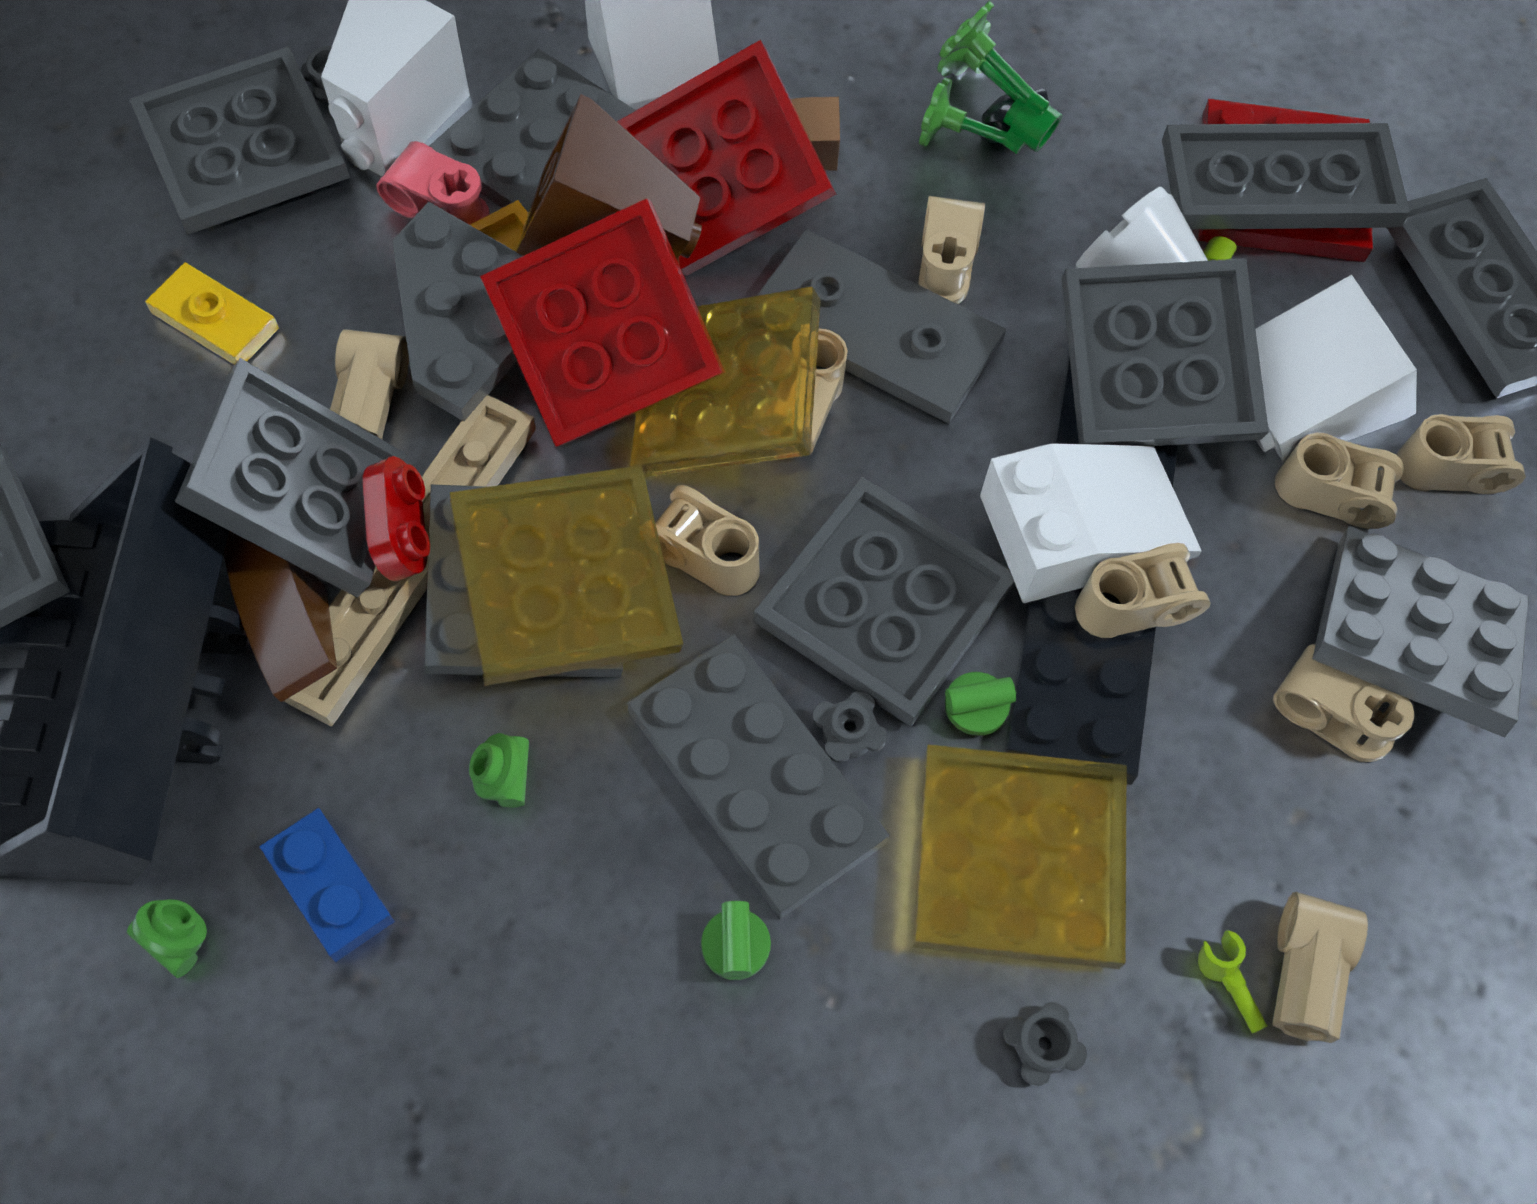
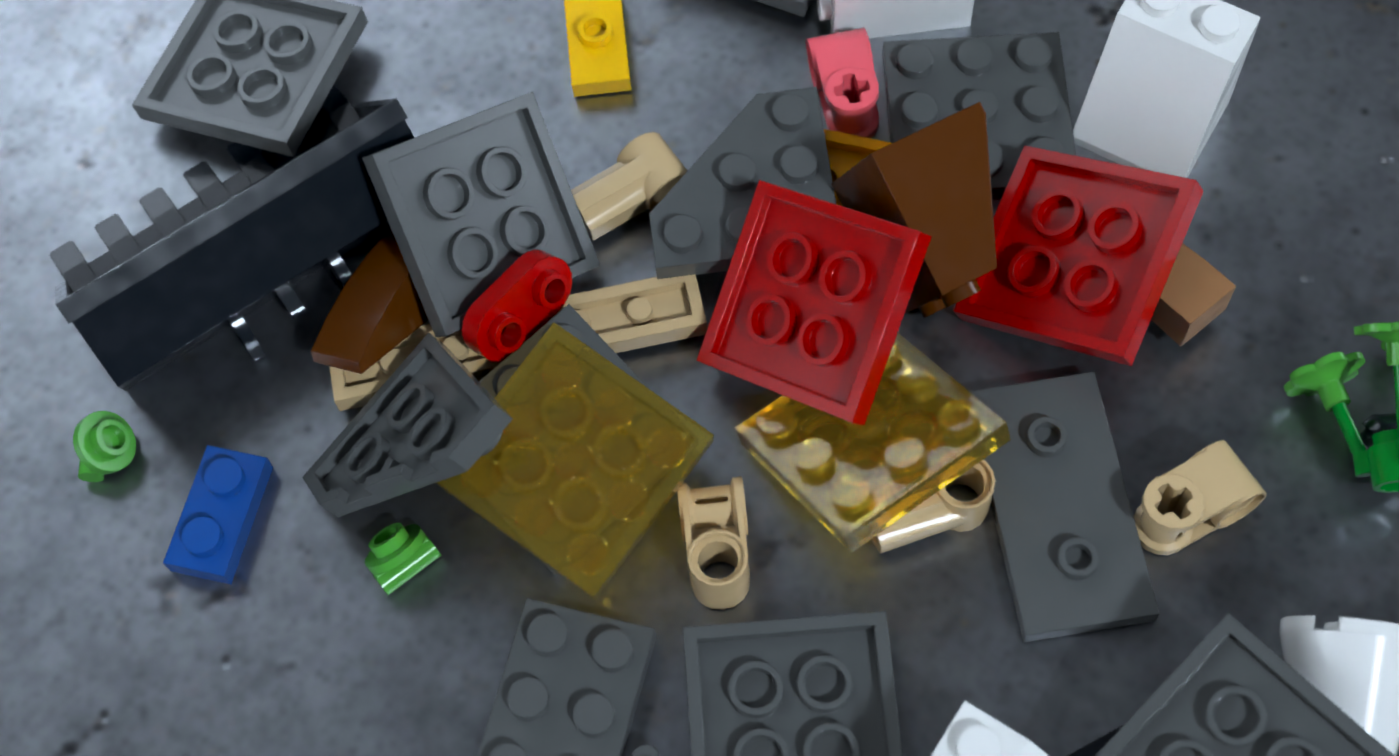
camera: 60 degrees right, 0 degrees up
none -> dark grey plate [302,333,513,517]

